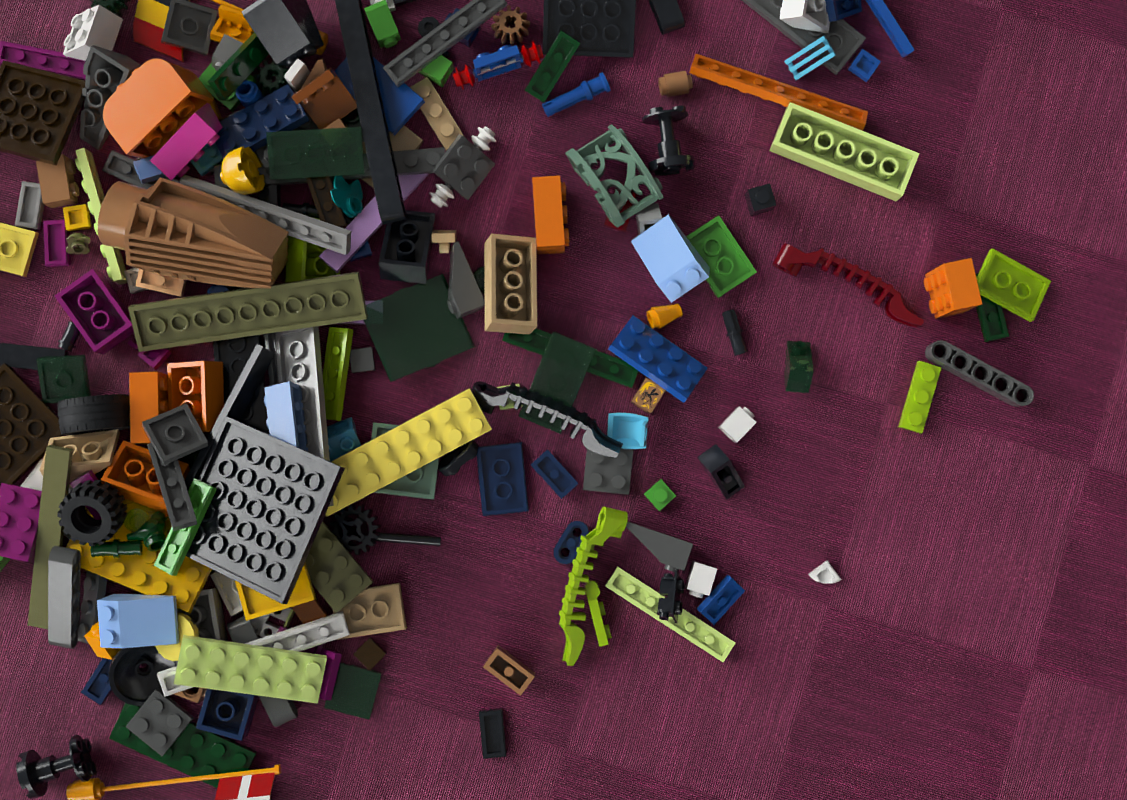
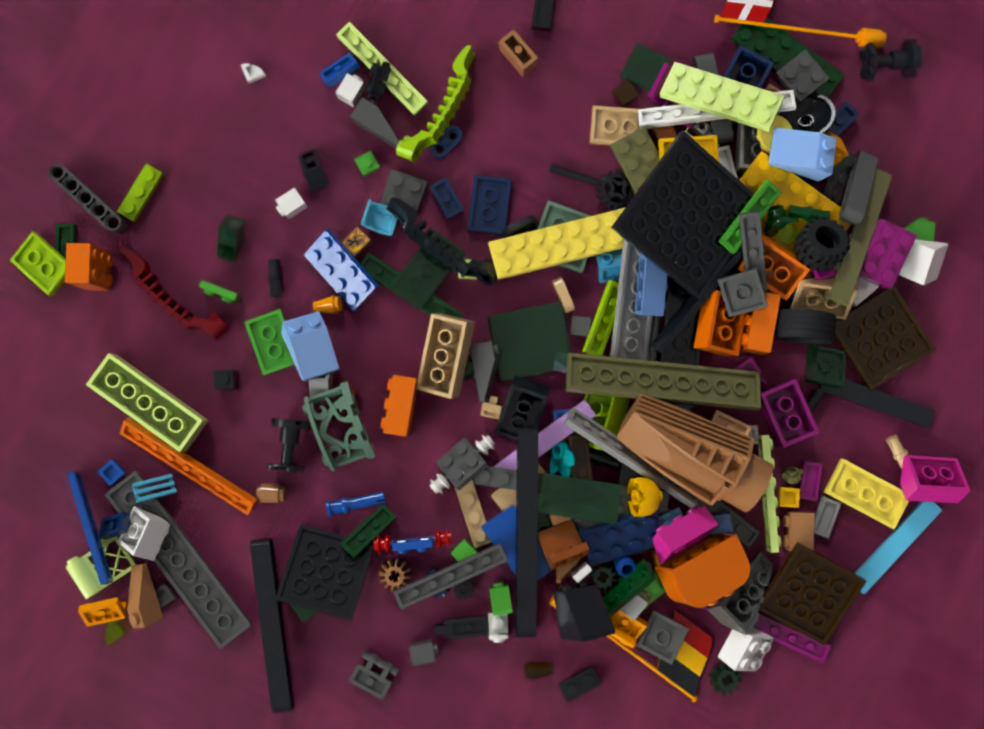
camera: 165 degrees left, 0 degrees up
lime hinge [585,581,612,647] -> none
none -> bright green plate [199,280,241,304]
none -> tan beam [552,277,575,313]

